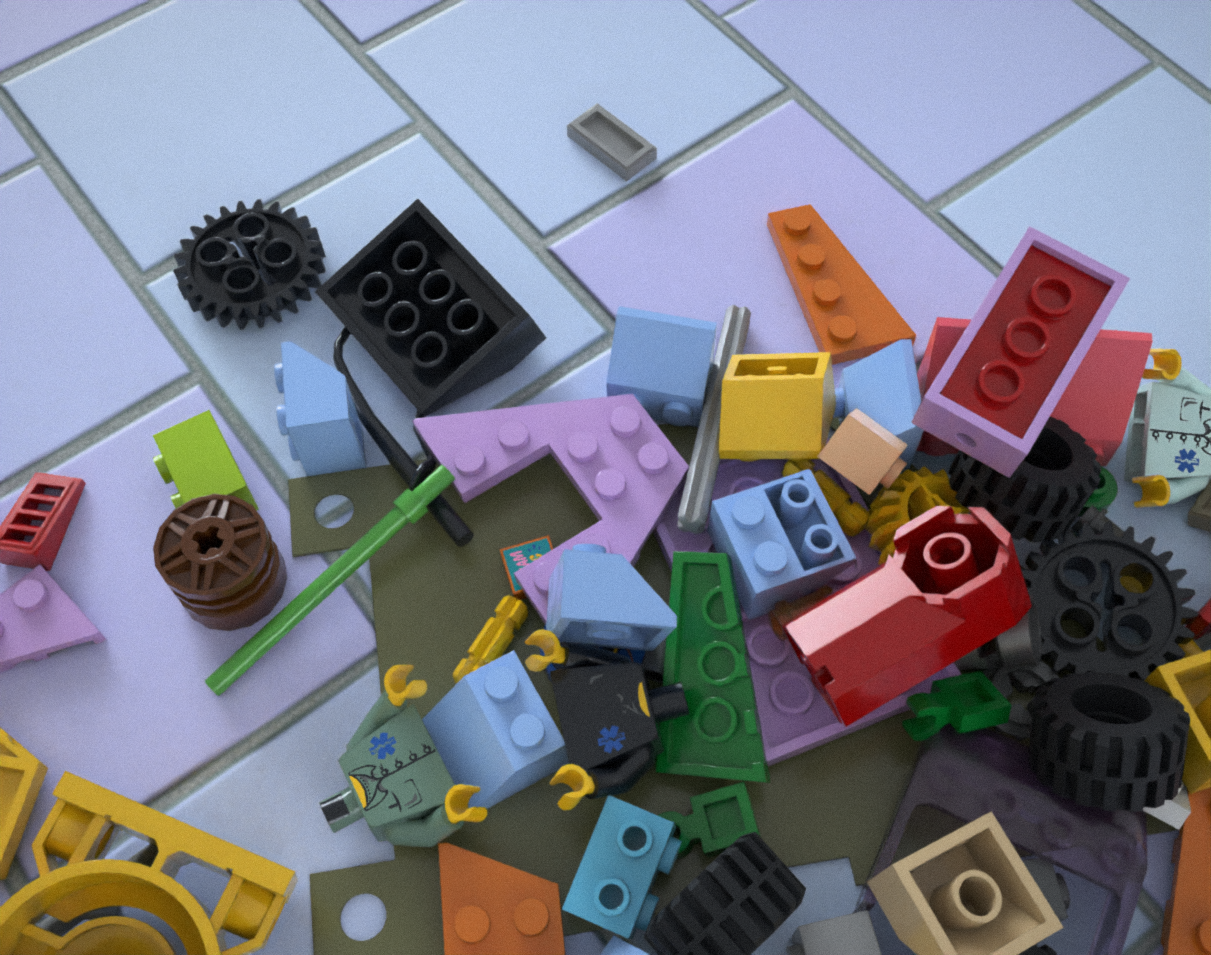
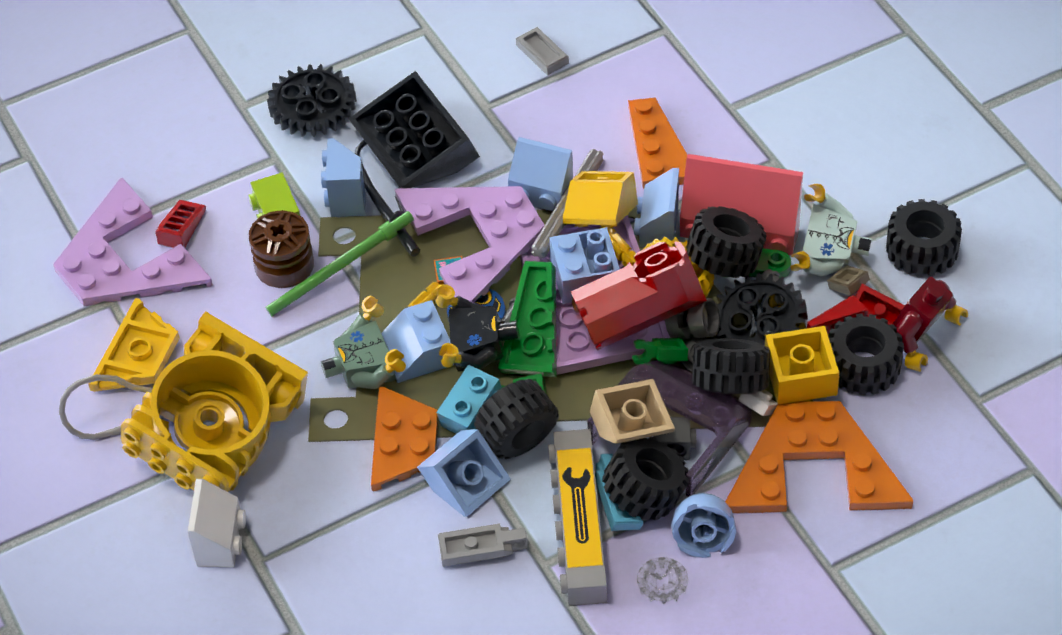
camera: 10 degrees right, 10 degrees down
light blue slope [546,544,677,651] -> none
light nougat brick [817,408,908,495] -> none
red brick [911,226,1130,478] -> none

